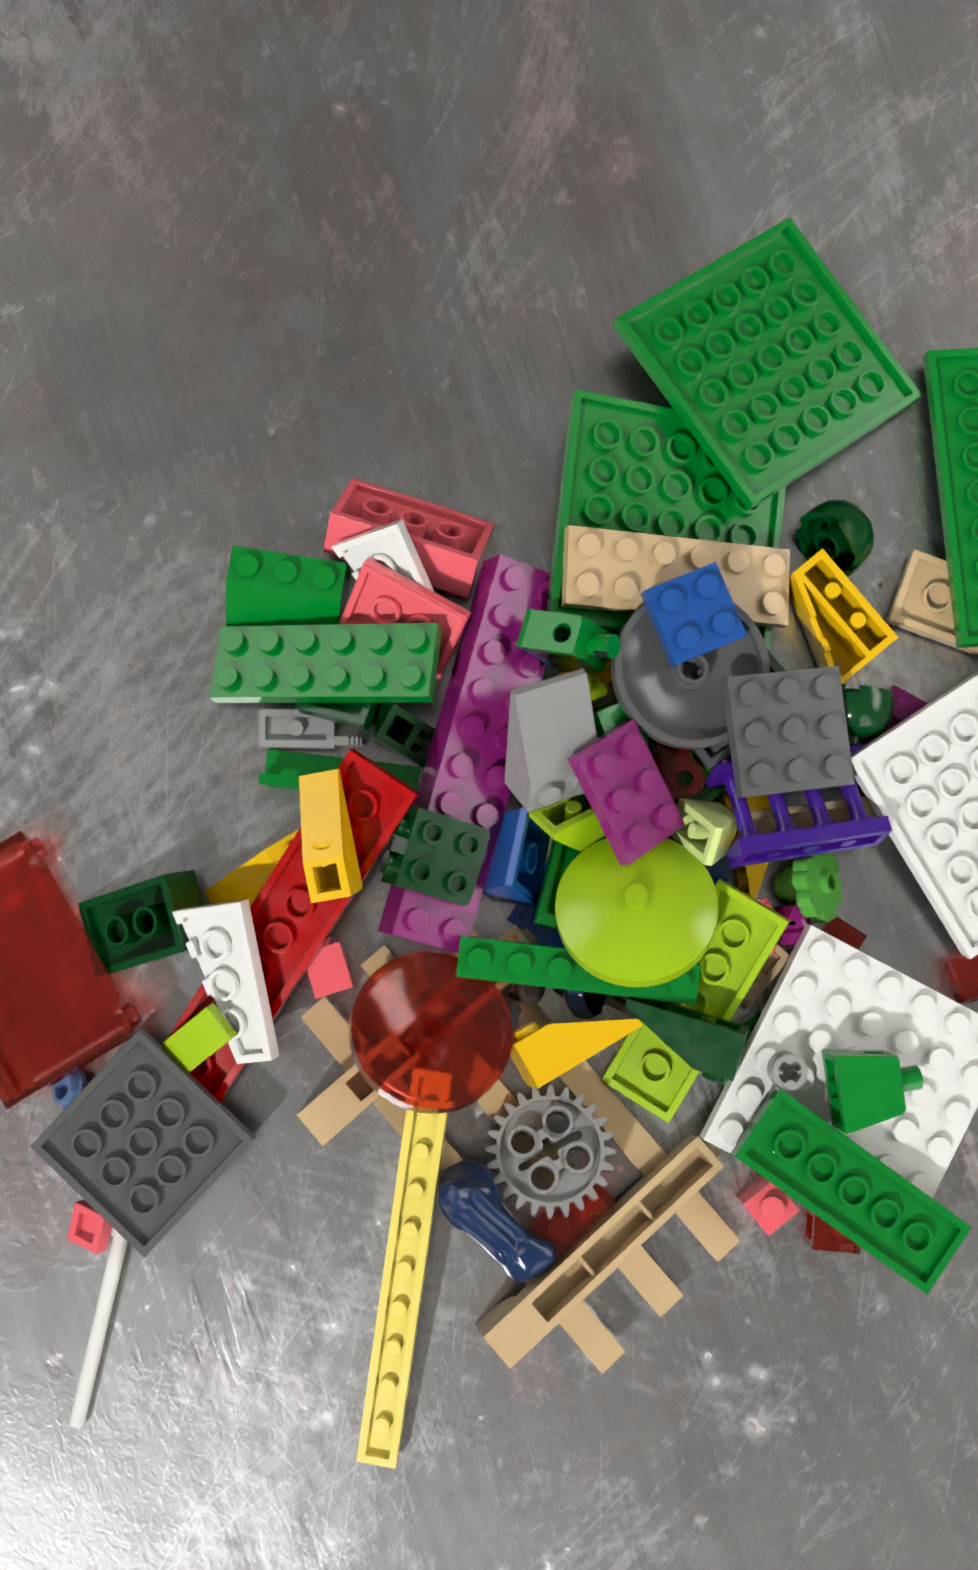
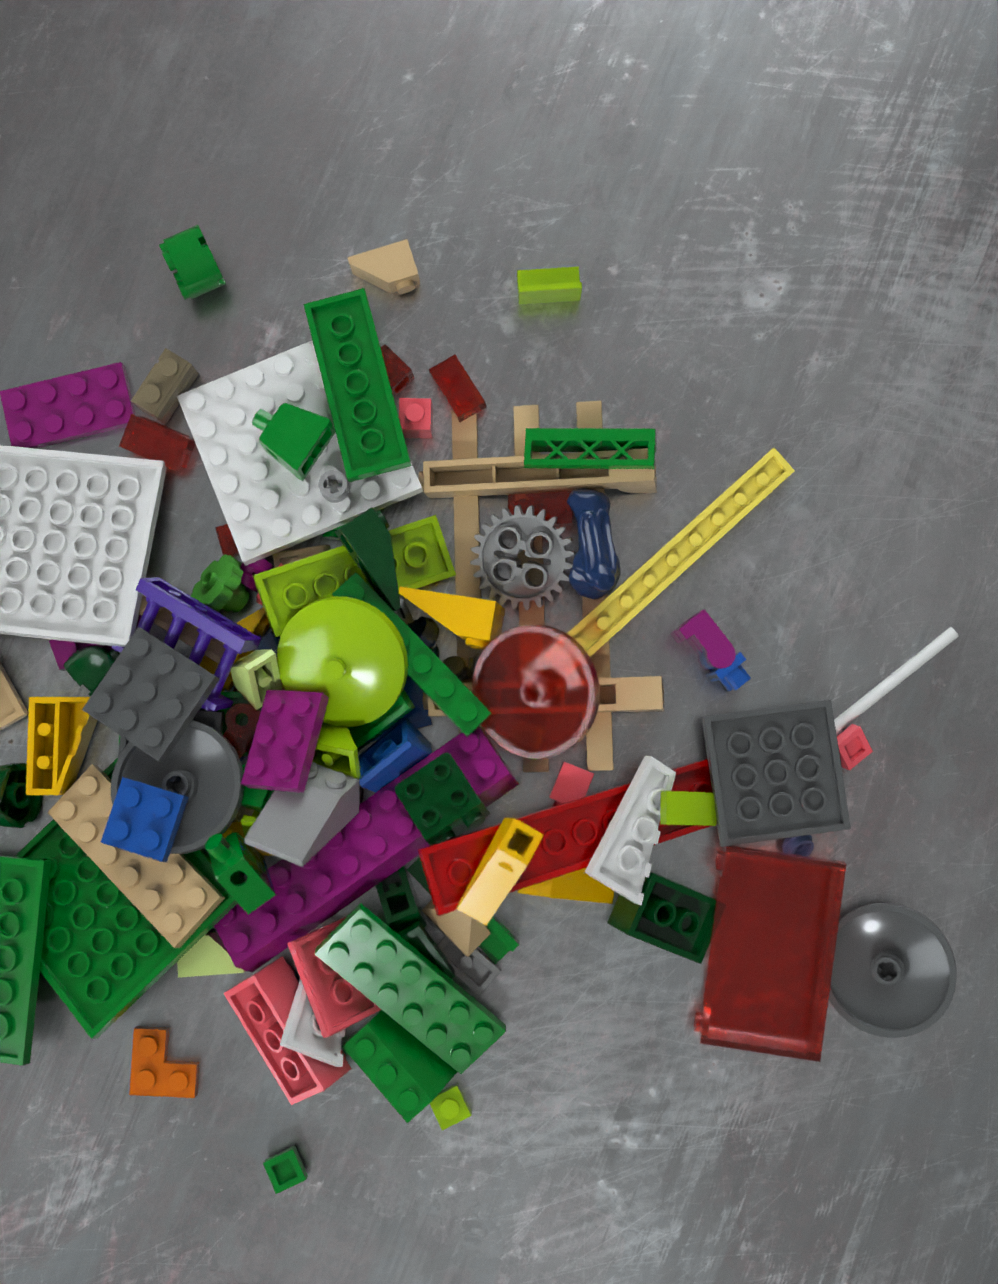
camera: 140 degrees left, 0 degrees up
none -> orange plate [129,1026,199,1098]
none -> yellowish green slope [177,931,246,978]
none -> green plate [263,1146,308,1194]
none -> tan slope [347,239,420,294]
none -> tan slope [421,900,491,957]
none -> clear red plate [428,355,487,422]
none -> lime plate [430,1083,472,1131]
none -> lime panel [517,266,582,304]
none -> green fence [524,428,657,469]
none -> magenta hips [670,609,751,692]

